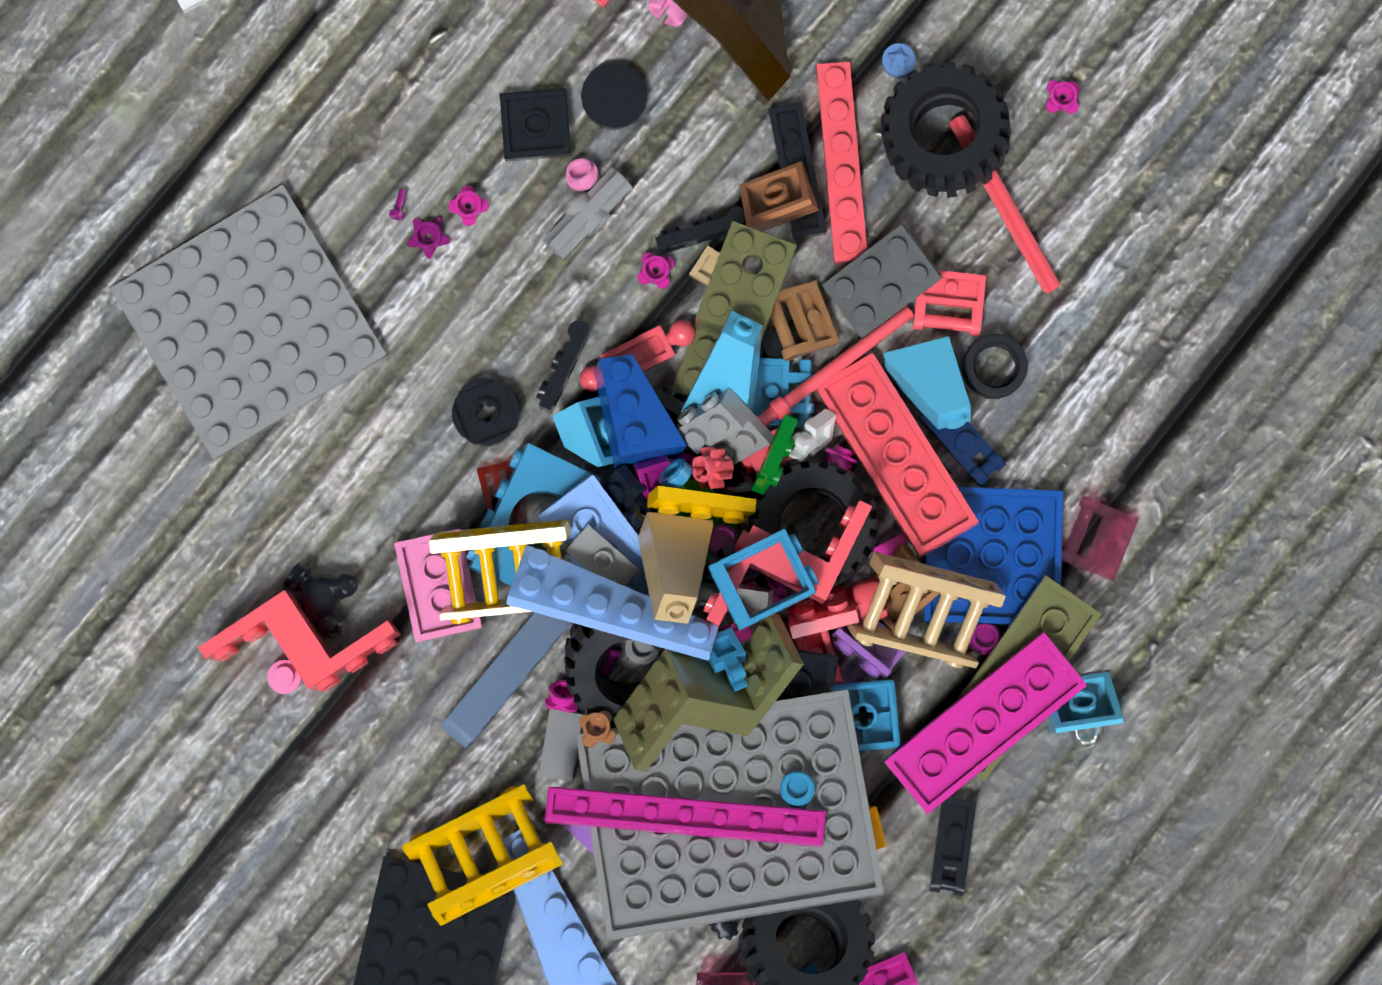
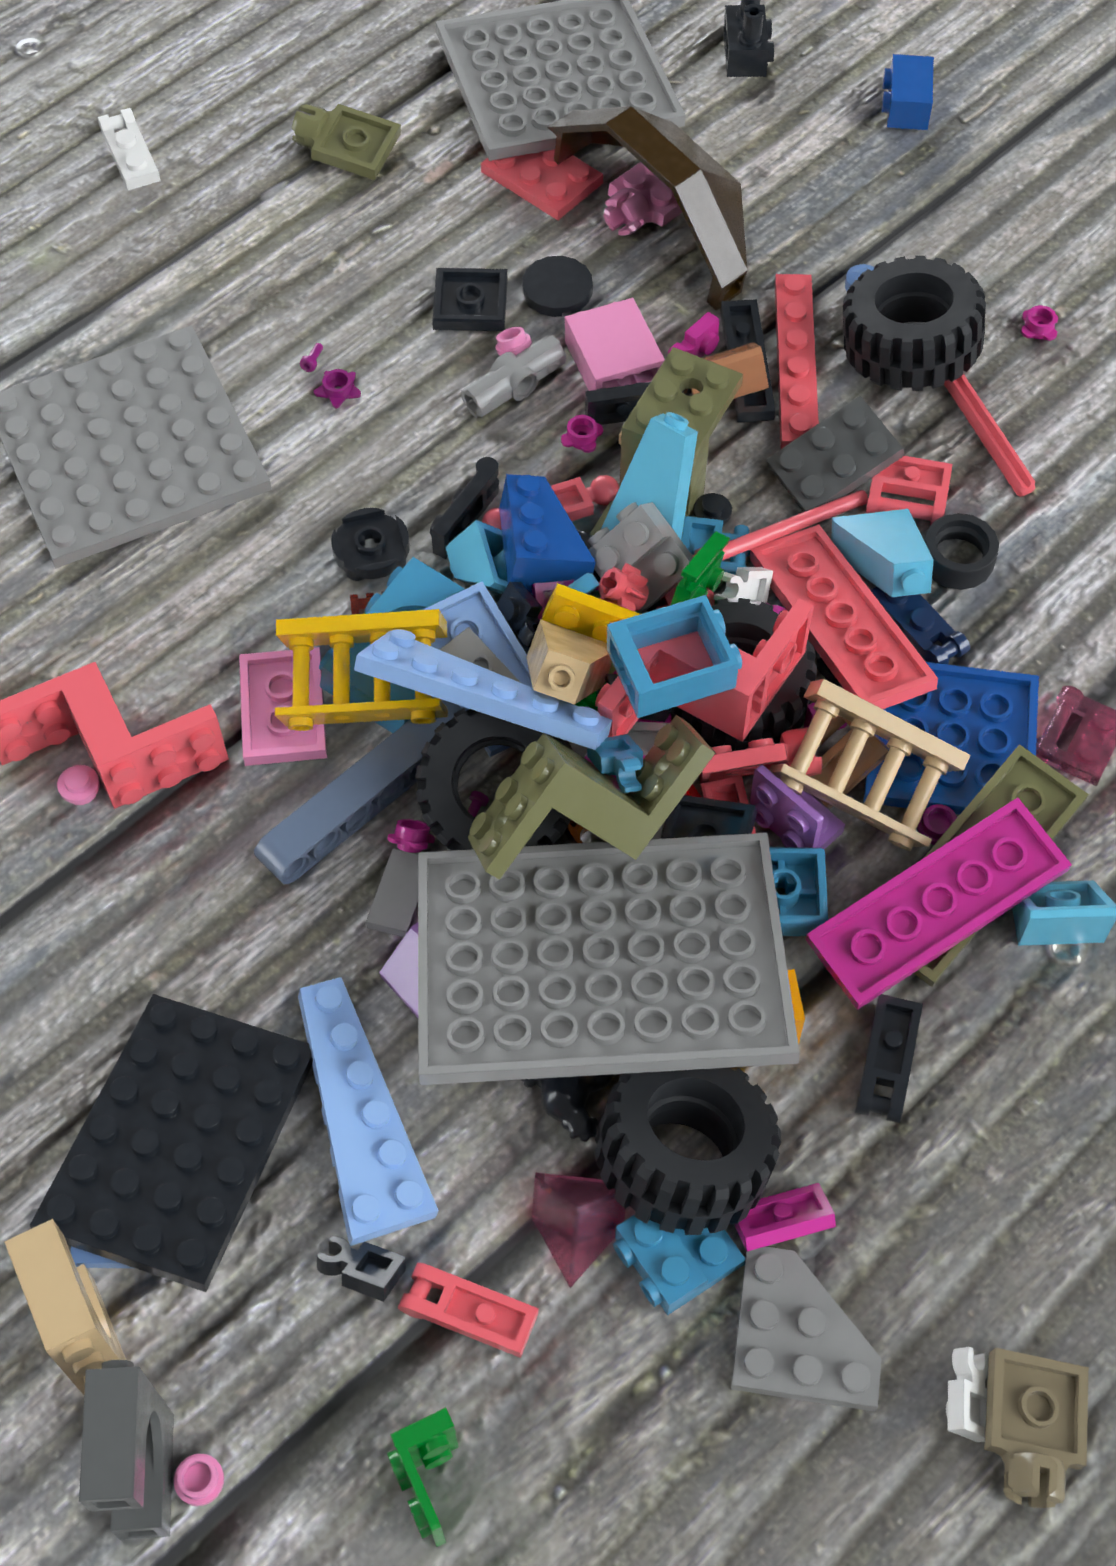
camera: 10 degrees right, 25 degrees down
black animal [283,562,358,638] -> none
yellow fence [402,784,564,926] -> none
dark pink plate [448,186,489,226] -> none
dark pink tile [545,786,826,847] -> none
nougat plate [578,711,616,748] -> none
medium nougat plate [771,281,840,361] -> none
dark azure tile [780,771,815,808] -> none
none -> bright pink brick [565,298,665,391]
none -> dark pink plate [668,312,719,358]

